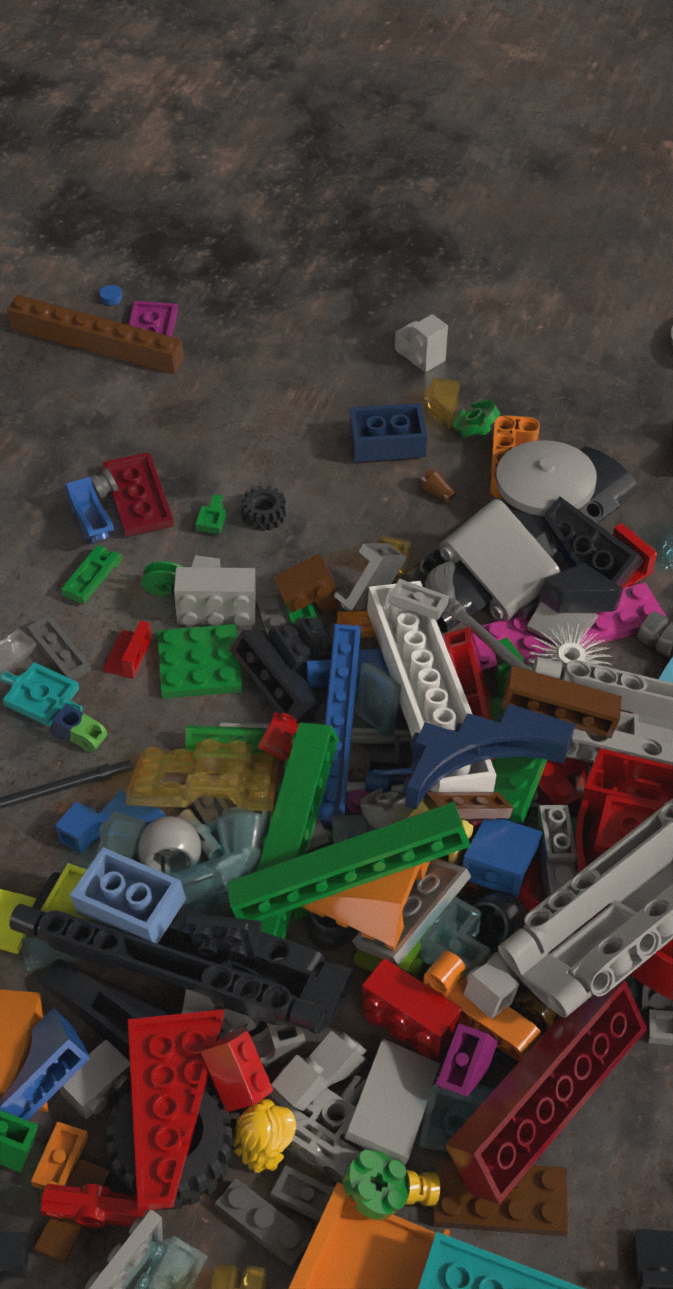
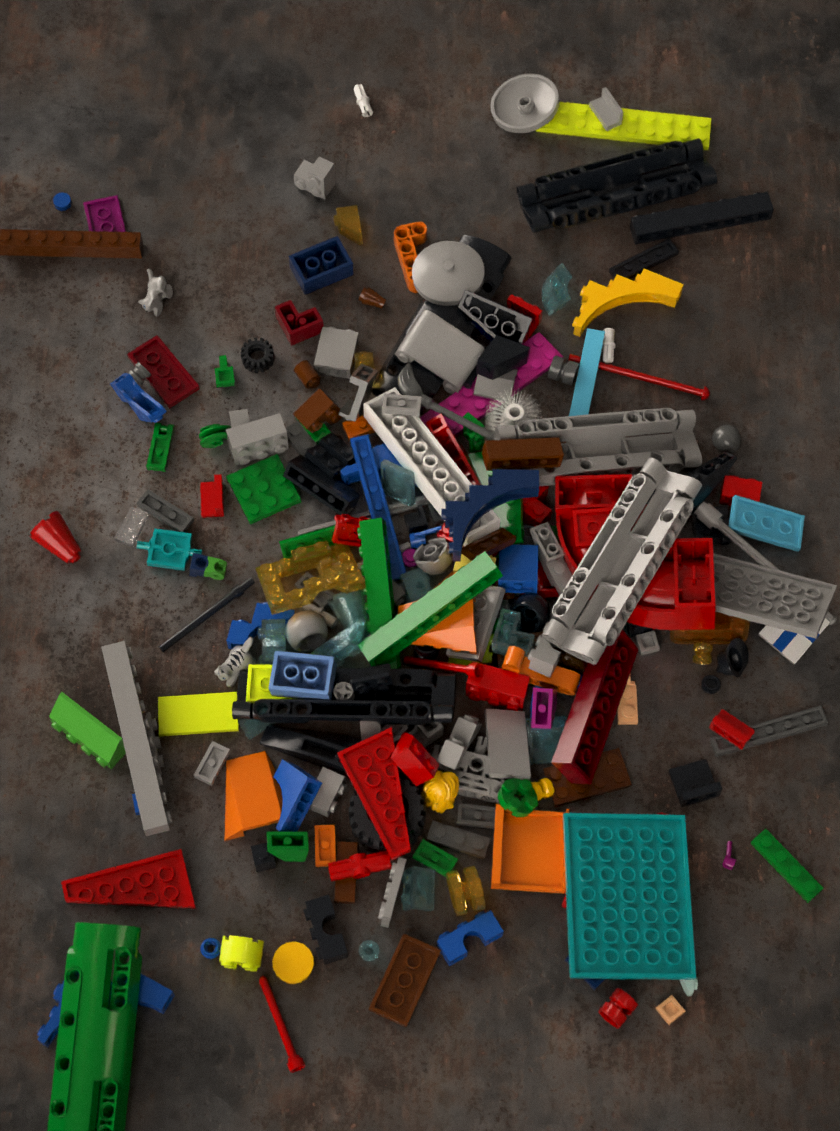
camera: 20 degrees left, 15 degrees up
green plate [453,399,501,439] -> none
none -> light grey animal [138,269,173,316]
none -> light grey animal [214,637,256,687]
none -> dark red brick [275,300,324,346]
none -> reddish brown brick [293,360,321,389]
none -> light grey brick [314,327,359,379]
none -> light grey wheel [333,682,355,700]
none -> white axle [354,84,373,117]
none -> red piece [403,656,484,679]
none -> green plate [413,839,458,878]
none -> light nougat hinge [617,675,638,725]

